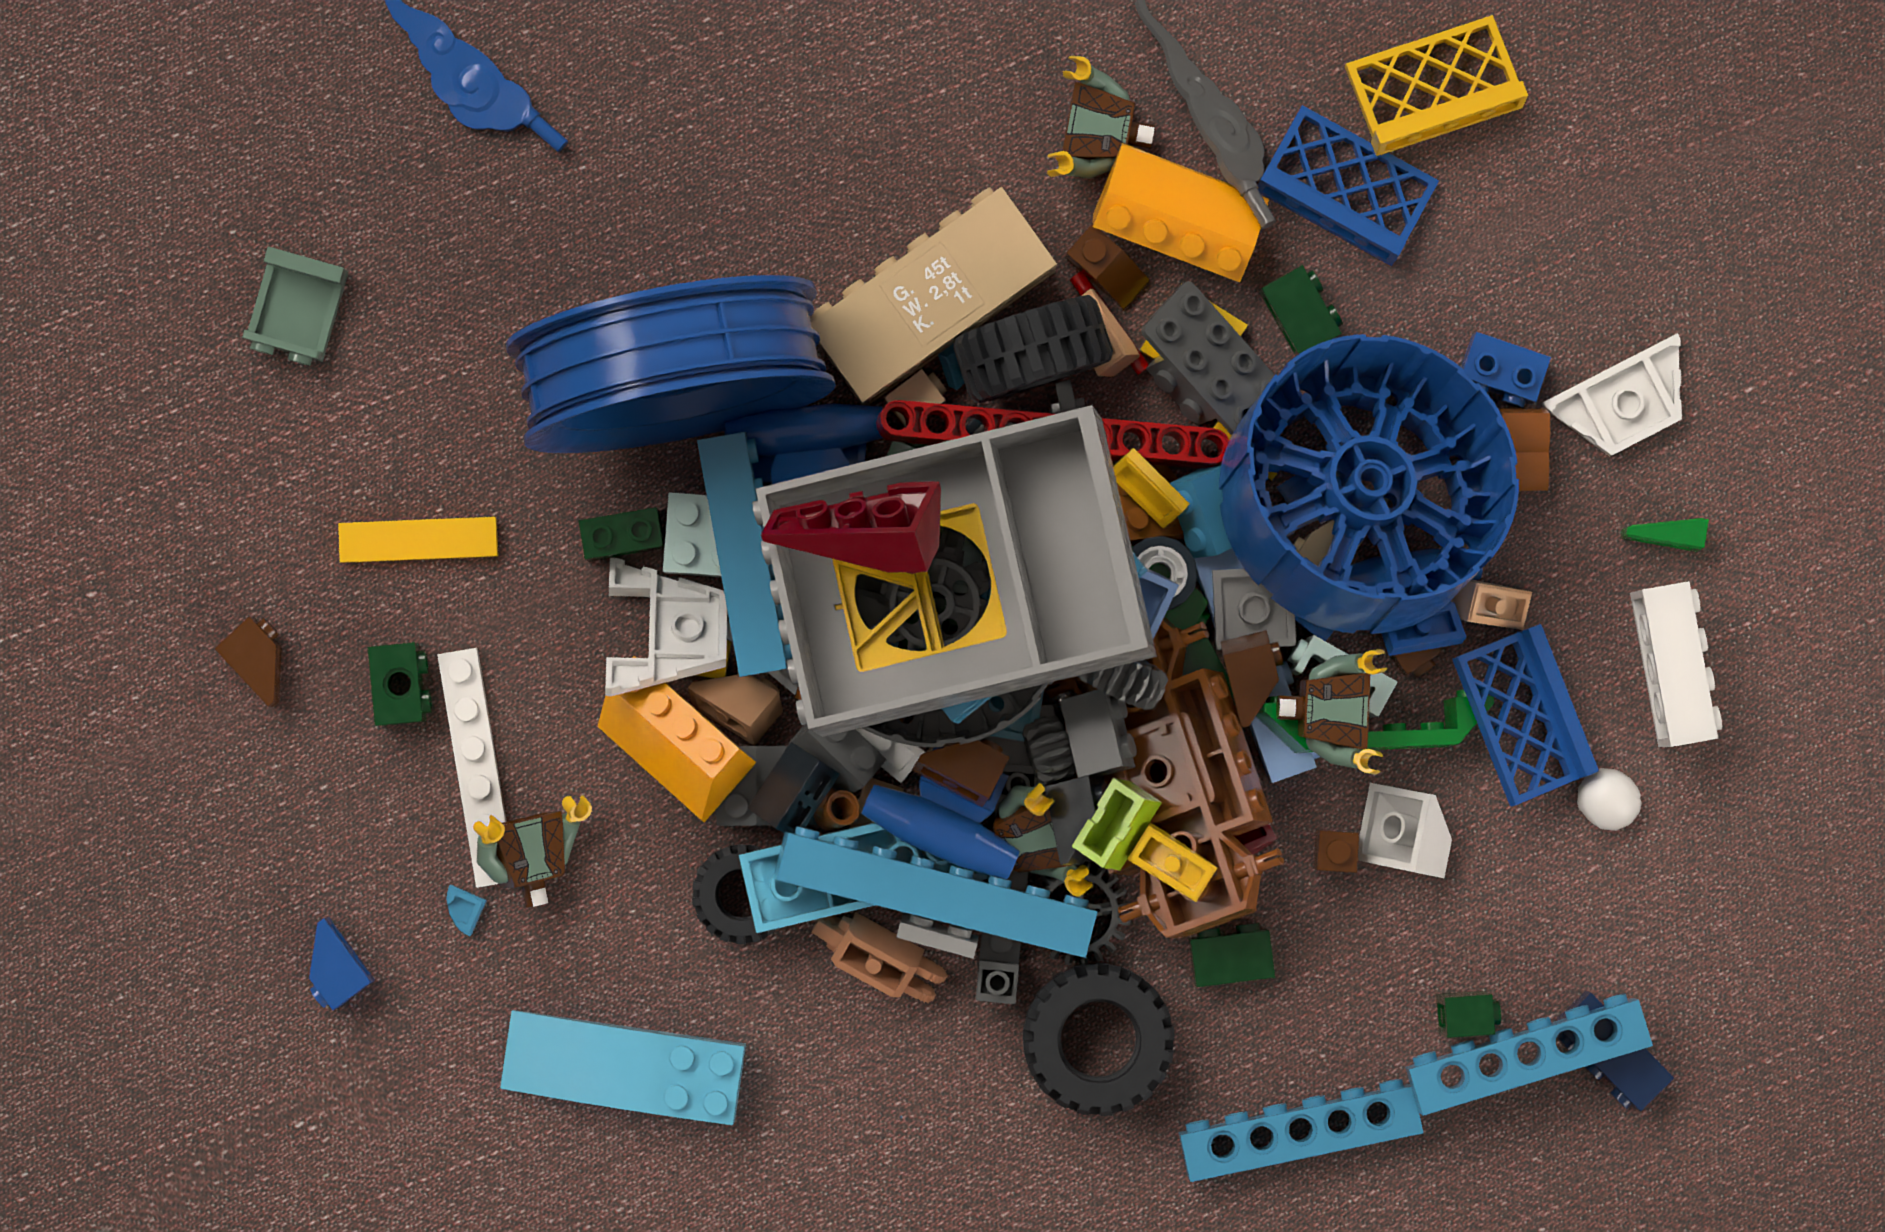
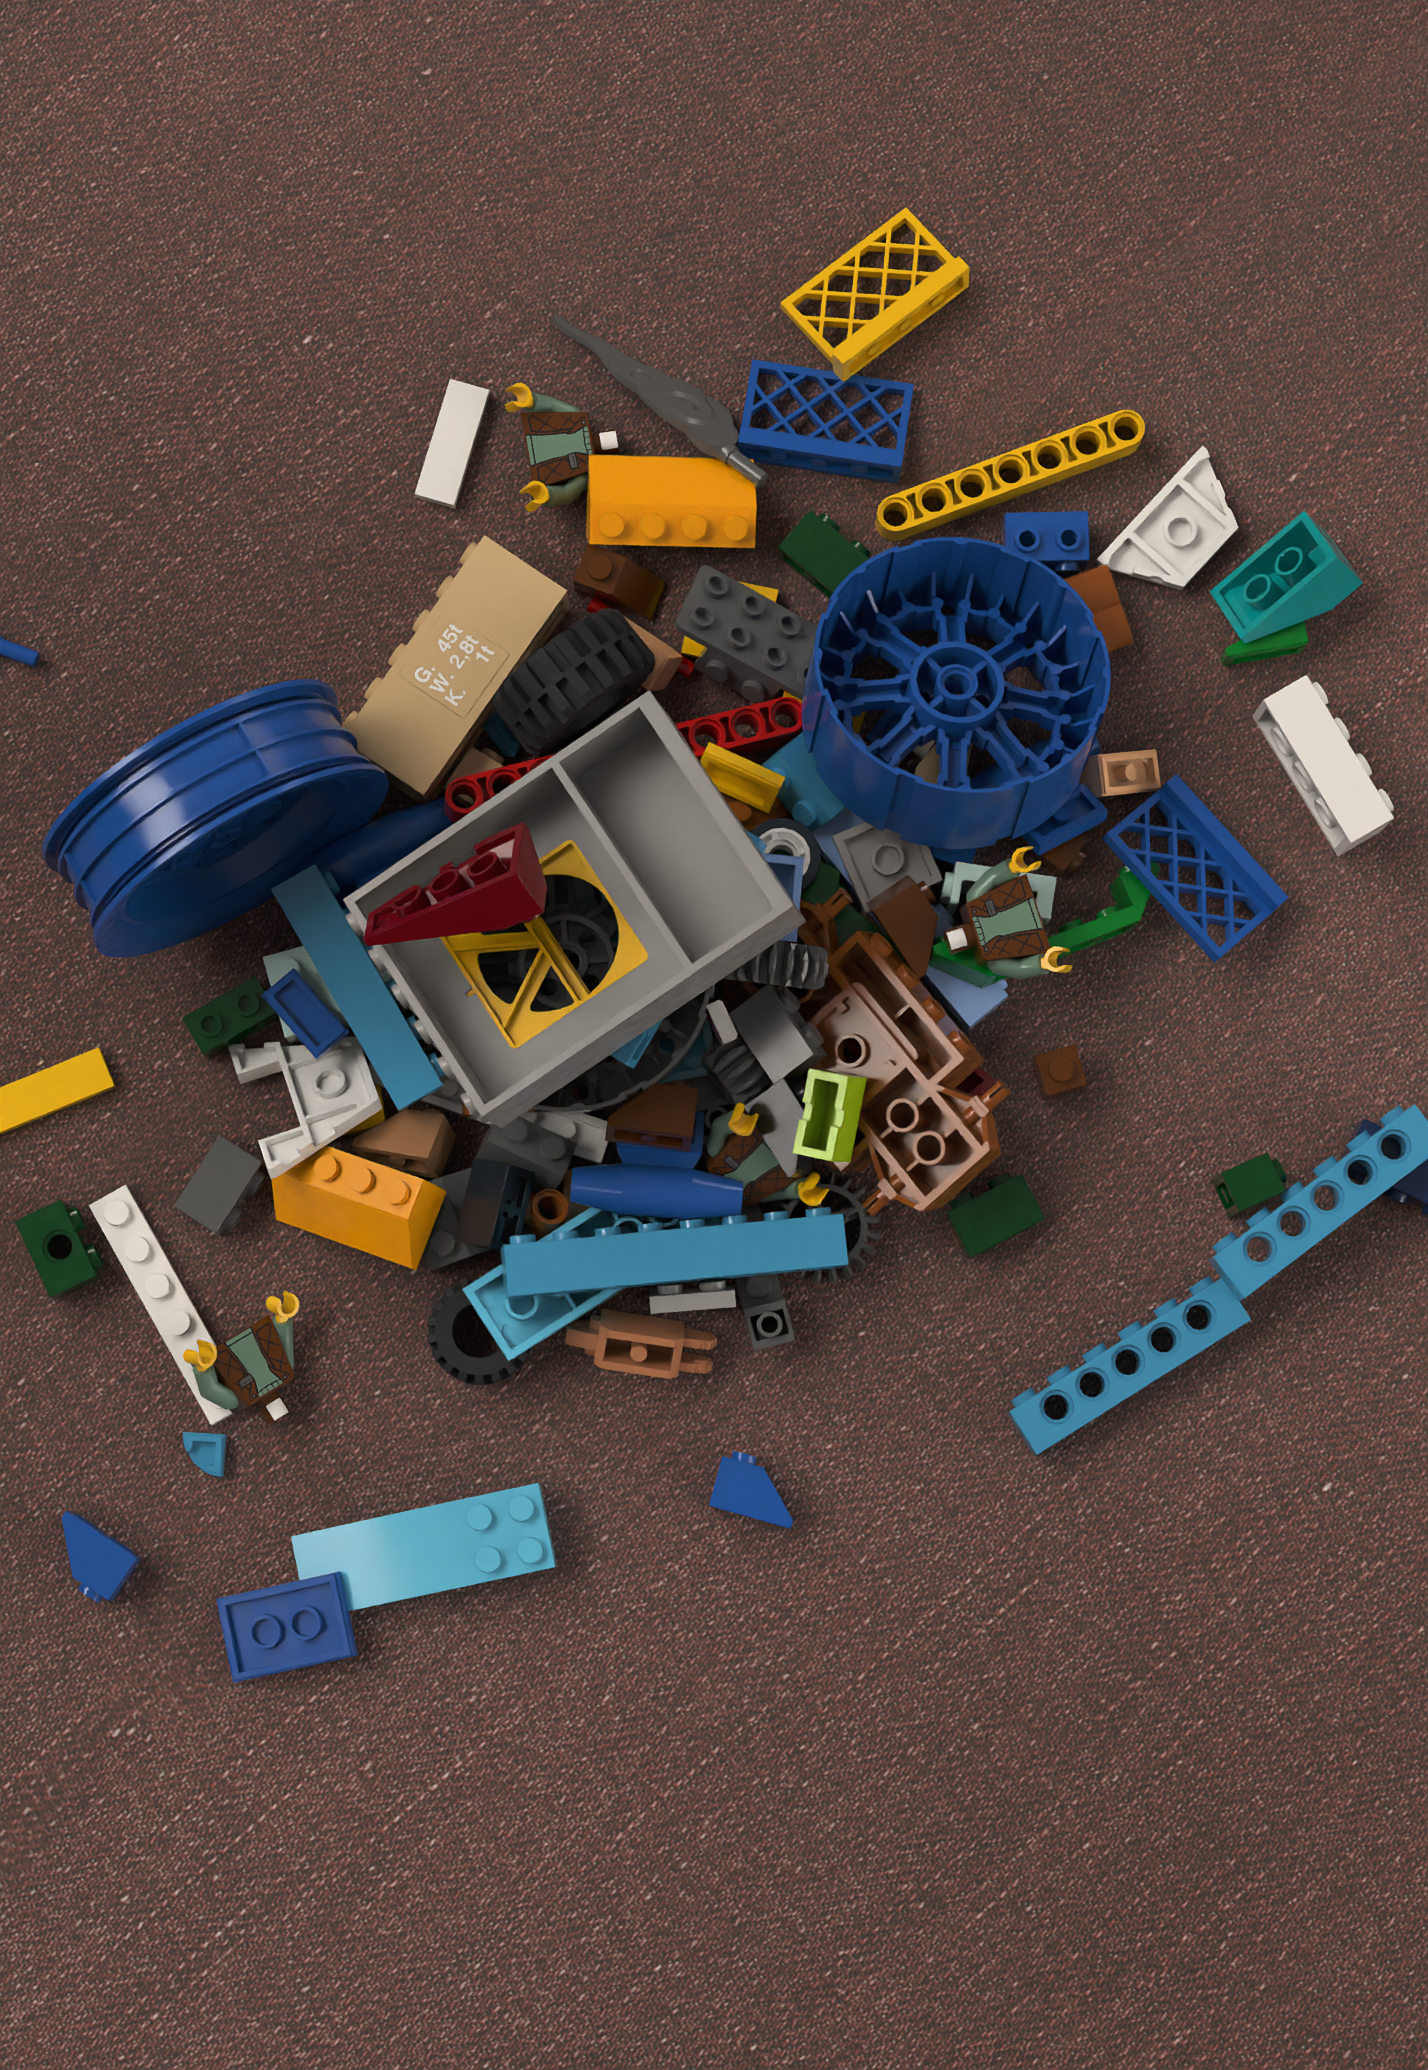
camera: 20 degrees left, 5 degrees down
black tyre [1022,962,1175,1117] -> none
yellow slope [1127,822,1218,902] -> none
white slope [1358,783,1452,878] -> none
white hair [1577,768,1642,831] -> none
none -> dark grey brick [174,1135,267,1236]
none -> blue tile [216,1572,358,1683]
none -> blue tile [261,968,349,1061]
none -> white tile [415,379,490,509]
none -> white tile [705,1000,738,1045]
none -> blue slope [709,1451,793,1529]
none -> yellow beam [875,410,1145,541]
none -> teal slope [1210,510,1363,643]

